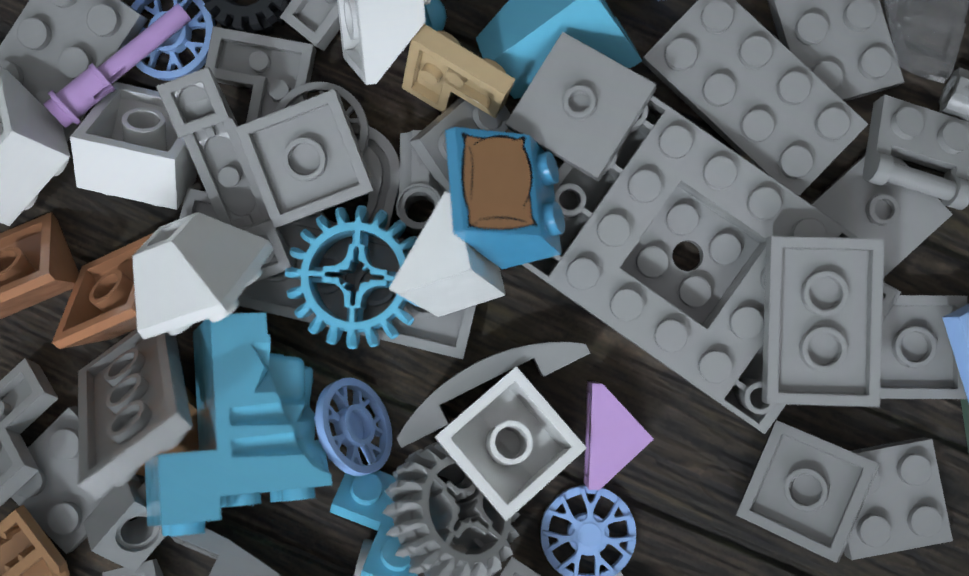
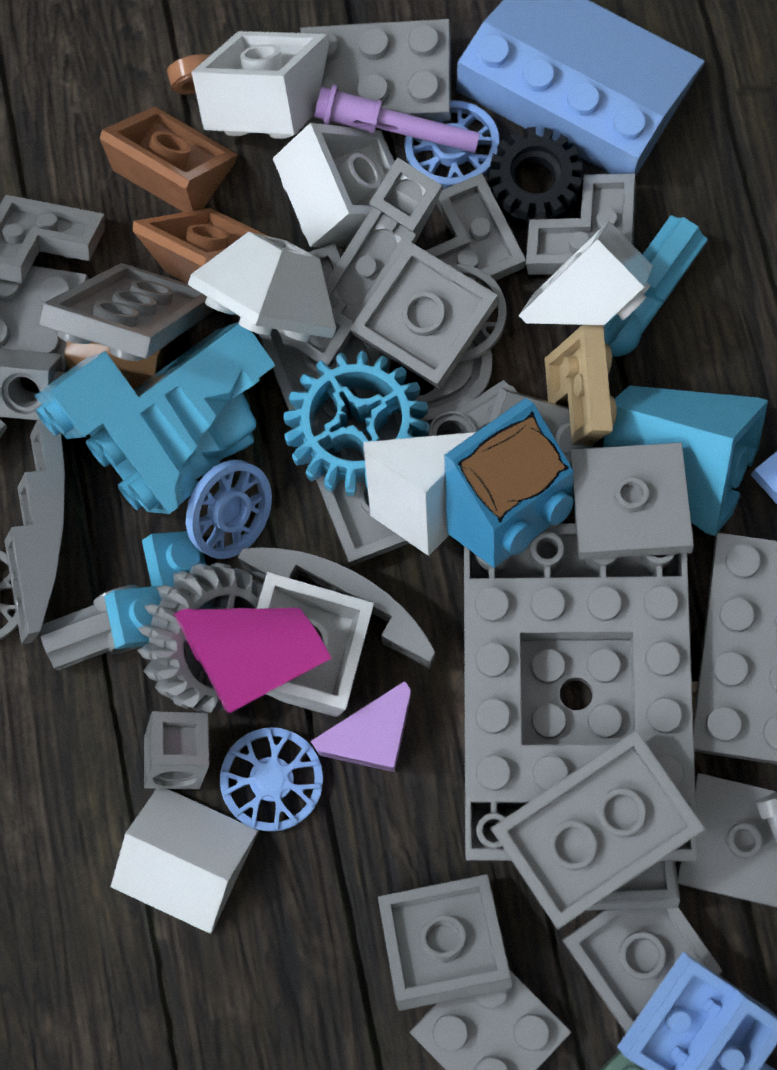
camera: 60 degrees right, 10 degrees down
none -> dark pink slope [174,608,332,713]

